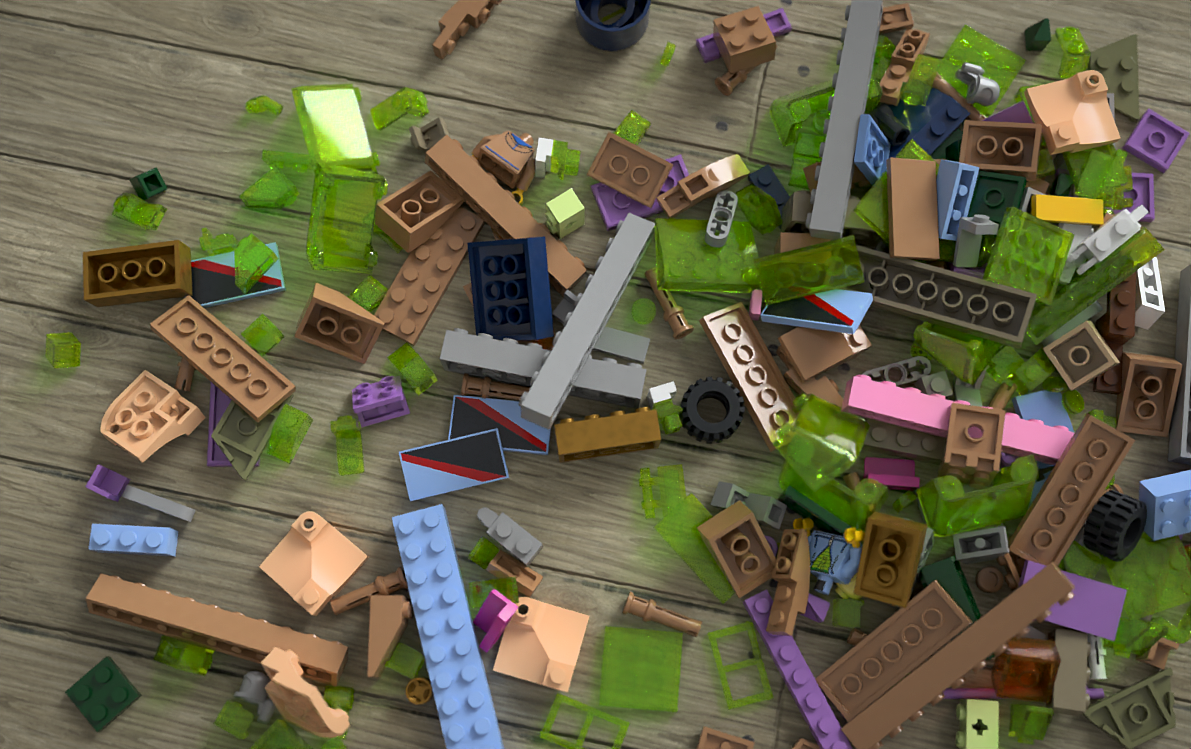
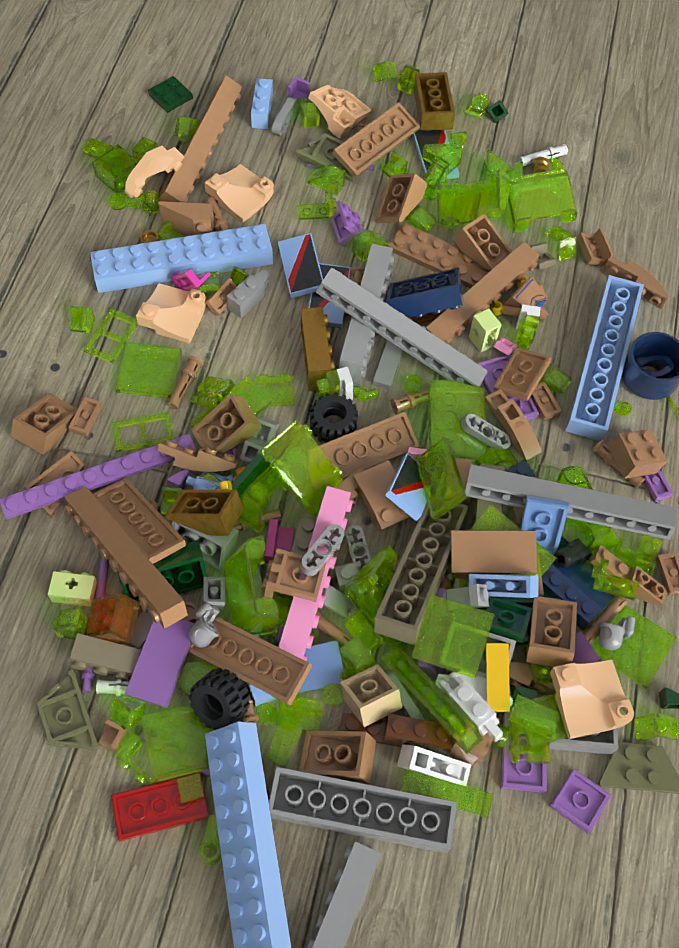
camera: 90 degrees right, 15 degrees down
none -> light grey piece [188,602,220,647]
none -> clear neon green plate [190,376,235,408]
none -> clear neon green slope [265,714,305,767]
none -> clear neon green slope [297,97,320,128]
none -> light grey beam [300,524,344,576]
none -> clear neon green arm [353,385,379,402]
none -> clear neon green panel [397,64,420,94]
none -> clear neon green tile [401,769,493,818]
none -> clear neon green slope [423,159,449,202]
none -> bright pink tile [494,337,518,356]
none -> white pin [518,144,568,167]
none -> medium nougat plate [531,382,562,421]
none -> pearl gold wheel [532,157,549,181]
none -> light blue brick [565,275,644,441]
none -> medium nougat bracket [576,229,614,266]

